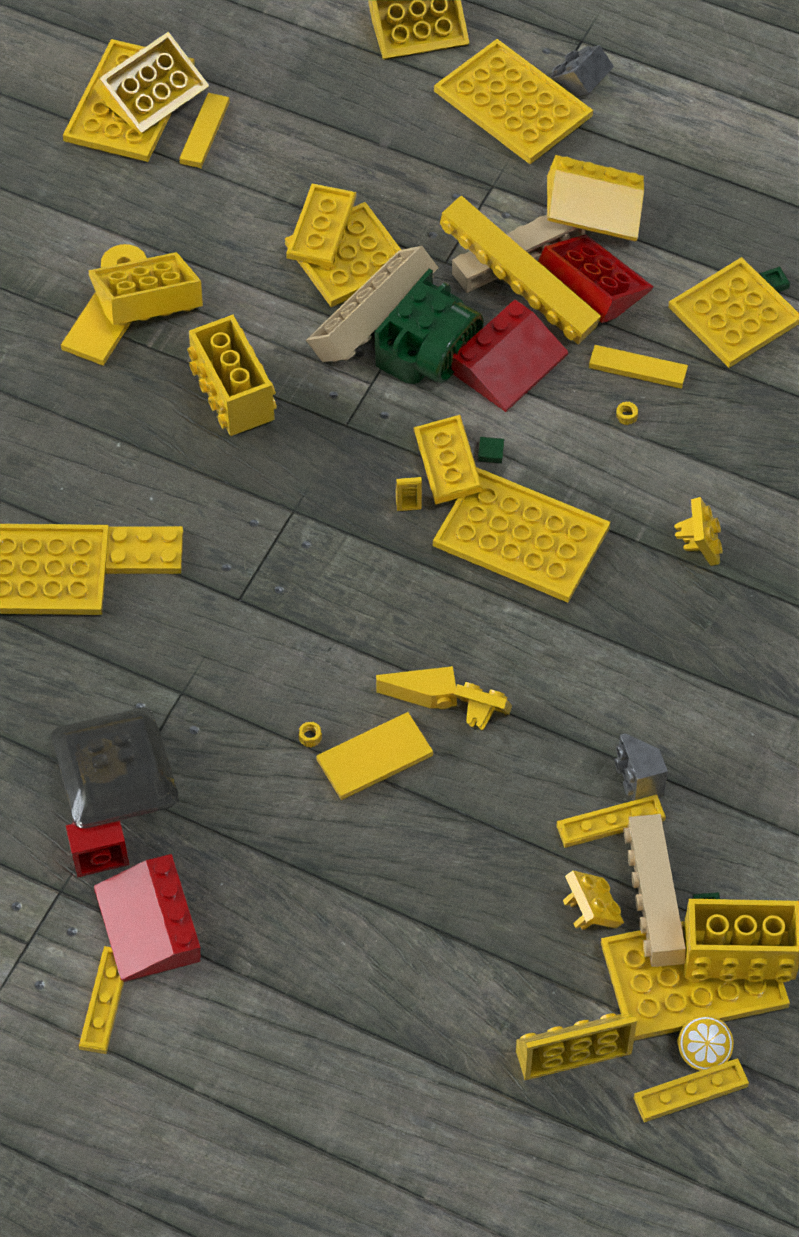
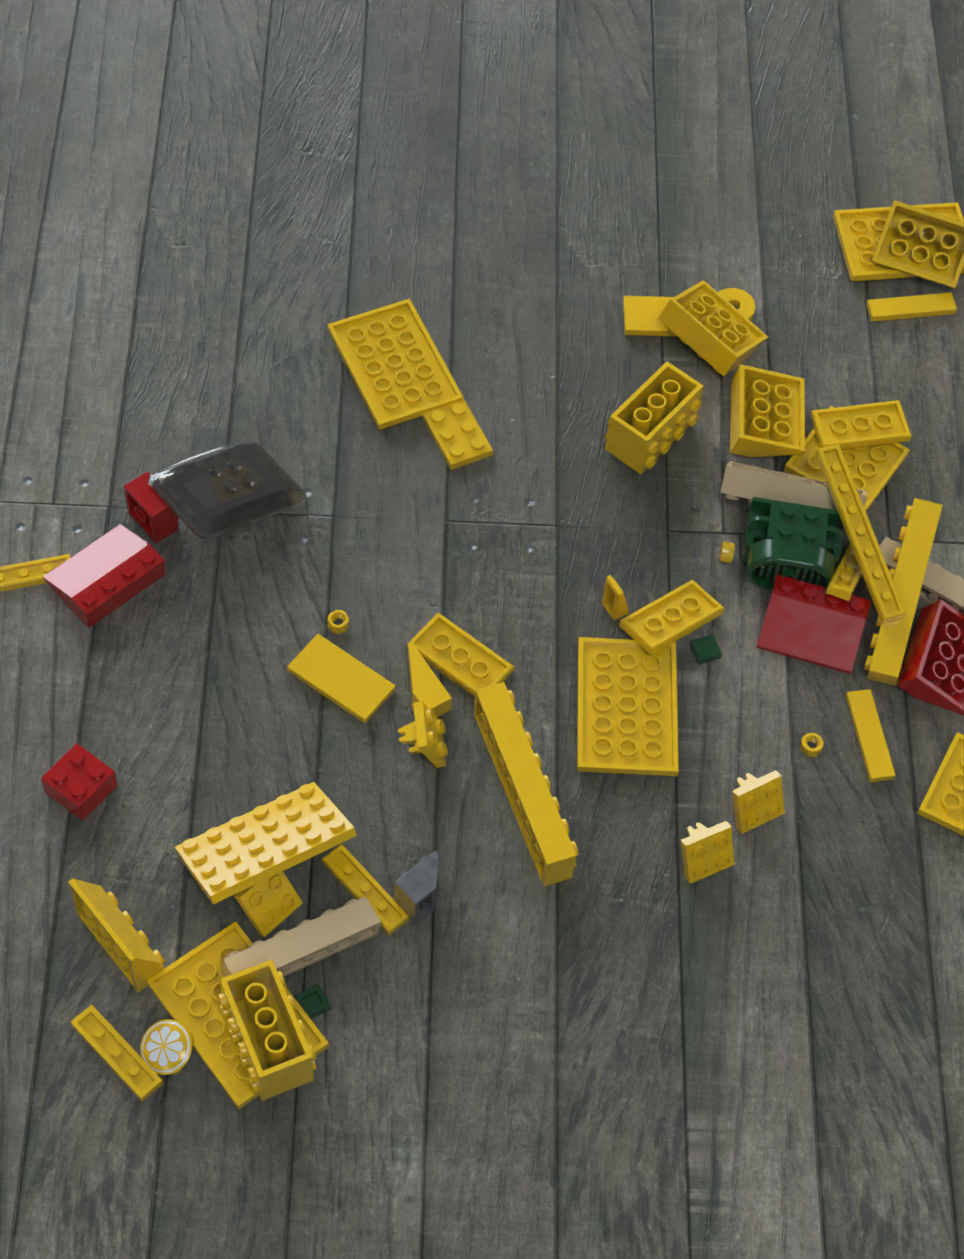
camera: 60 degrees right, 0 degrees up
none -> red brick [41,743,118,821]
none -> yellow plate [175,782,357,904]
none -> yellow tile [407,613,514,697]
none -> yellow brick [473,682,579,887]
none -> yellow axle [719,541,735,563]
none -> yellow slope [730,364,805,458]
none -> yellow plate [732,770,785,834]
none -> yellow tile [815,444,906,623]
none -> yellow tile [826,544,862,601]

